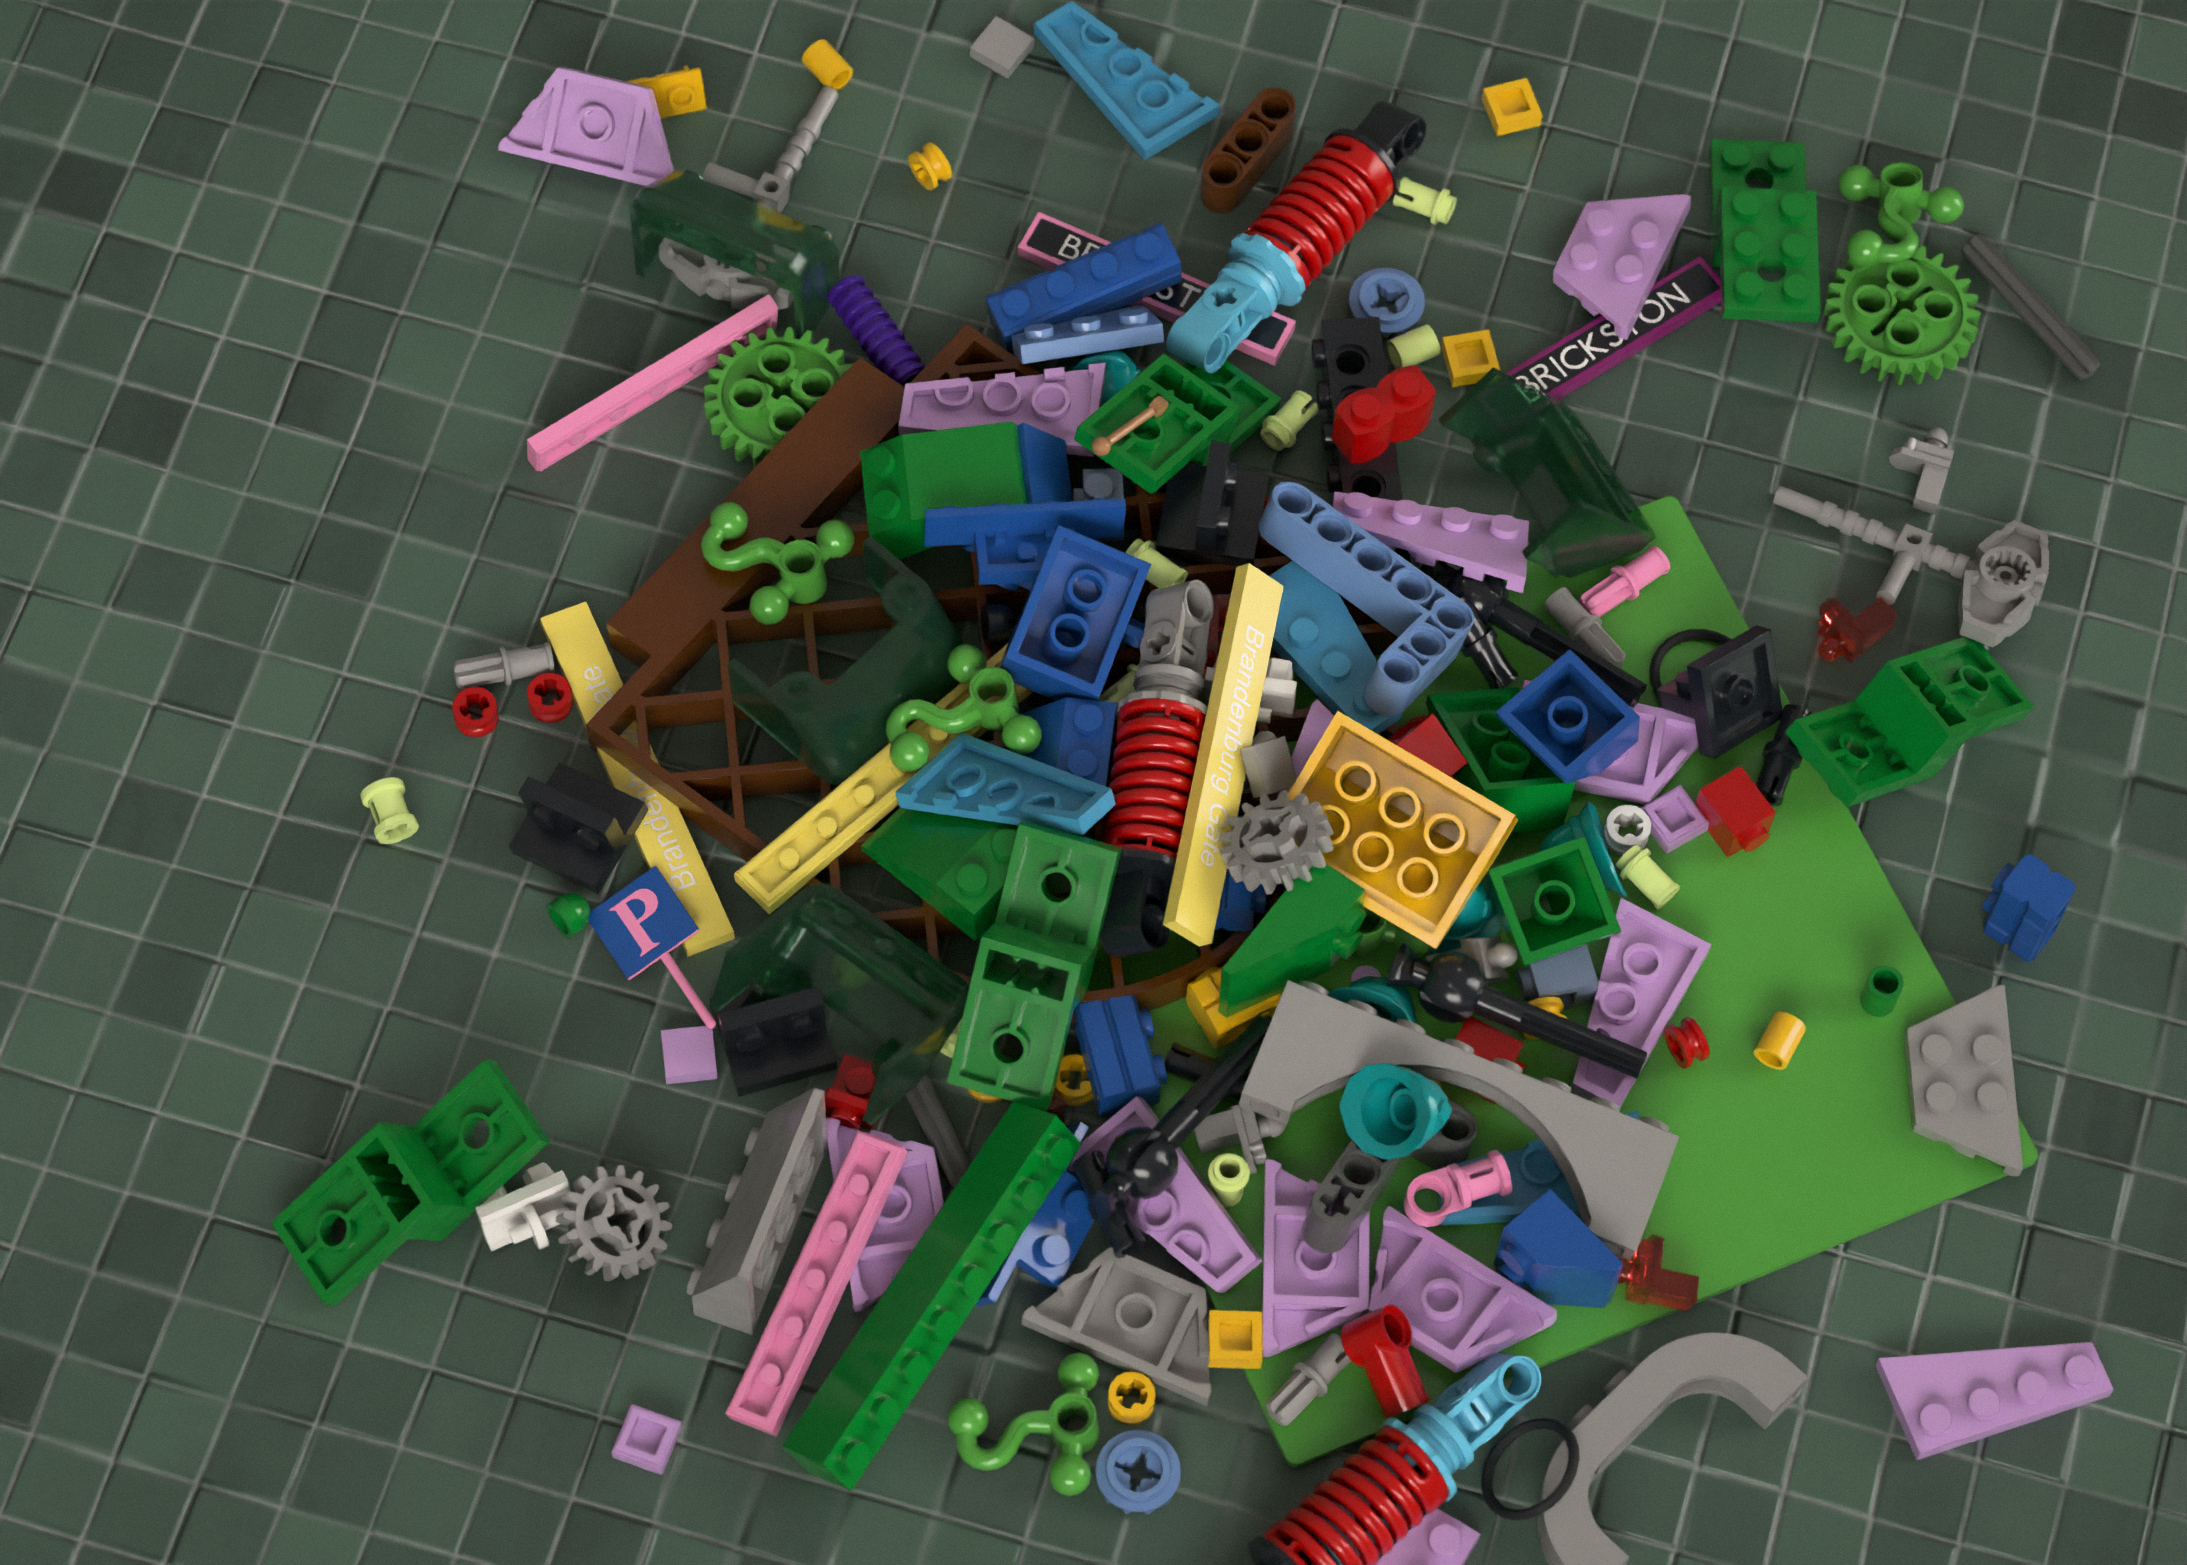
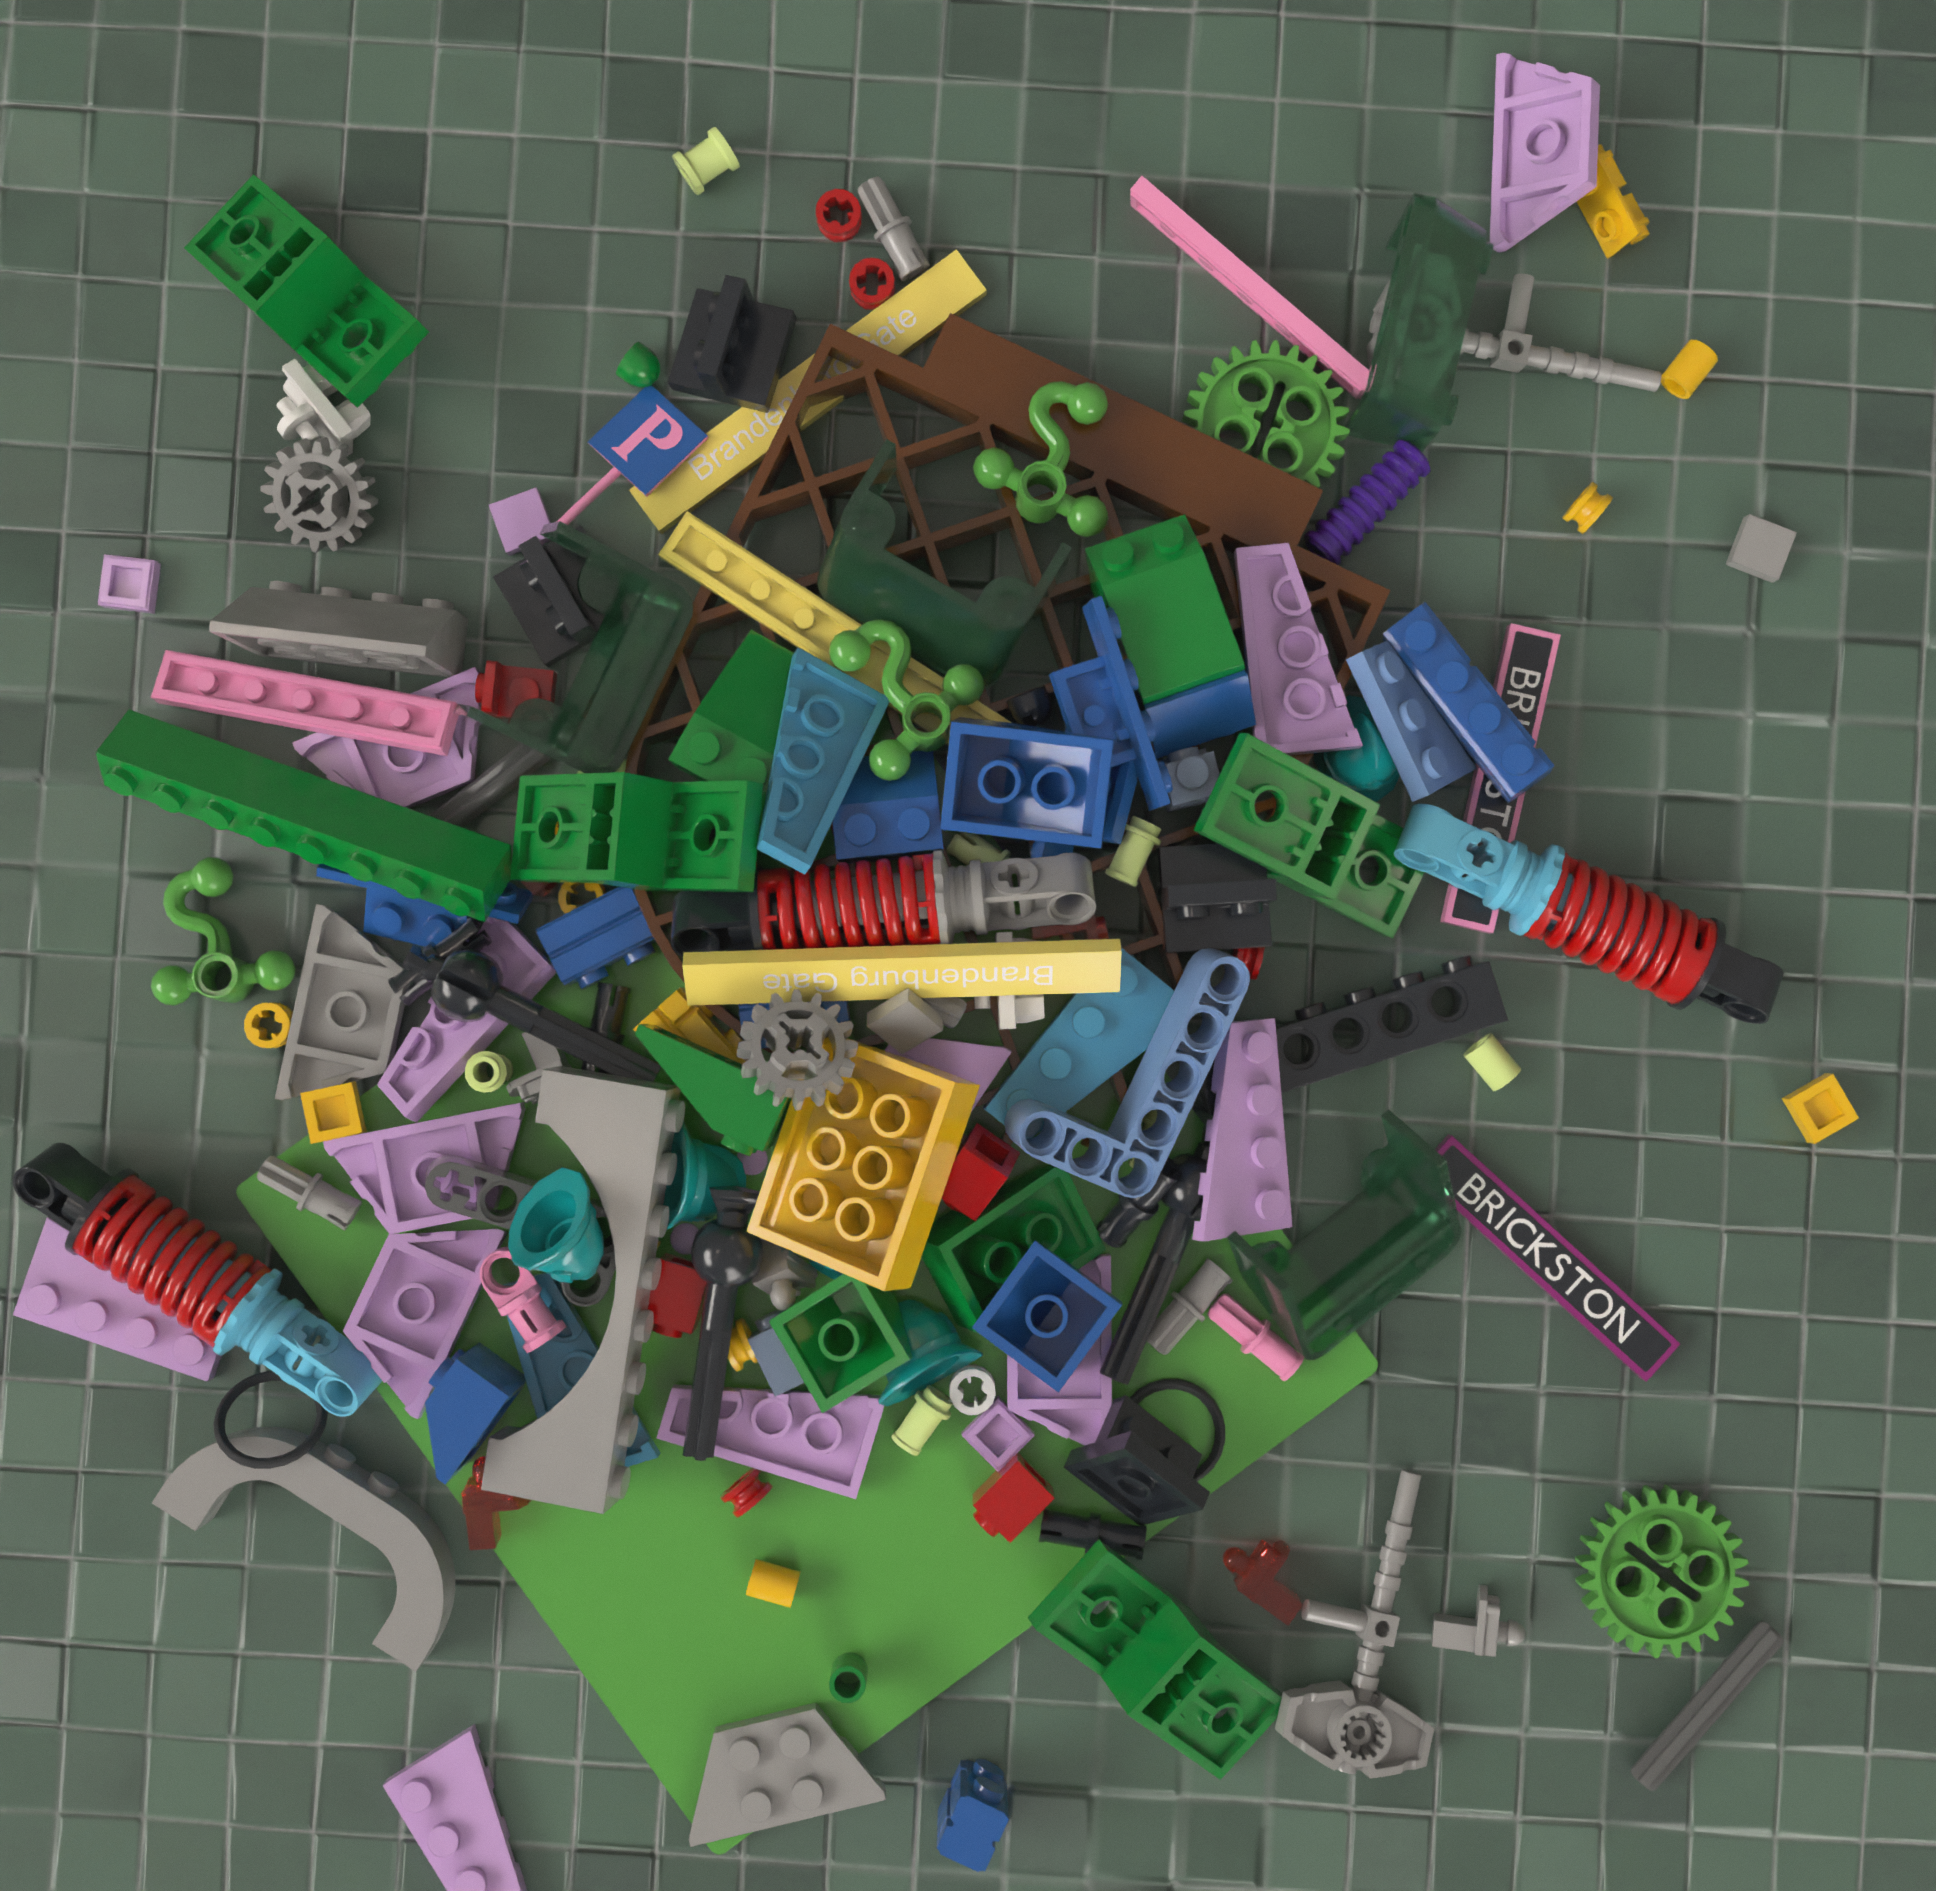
camera: 75 degrees right, 25 degrees up
dark azure wing [1034,1,1220,161] -> none
medium nougat hinge [1091,396,1169,456] -> none
medium blue gear [1096,1430,1181,1515] -> none
reddish brown beam [1200,88,1296,213] -> none
yellowish green pin [1260,391,1318,451] -> none
red brick [1332,366,1436,464] -> none
red piece [1341,1305,1430,1419] -> none
medium blue gear [1348,268,1425,339] -> none
yellowish green pin [1393,177,1457,225] -> none
yellow plate [1441,329,1500,387] -> none
lavender wing [1553,194,1691,340] -> none
green bracket [1709,139,1821,323] -> none
bright green piece [1838,162,1964,267] -> none

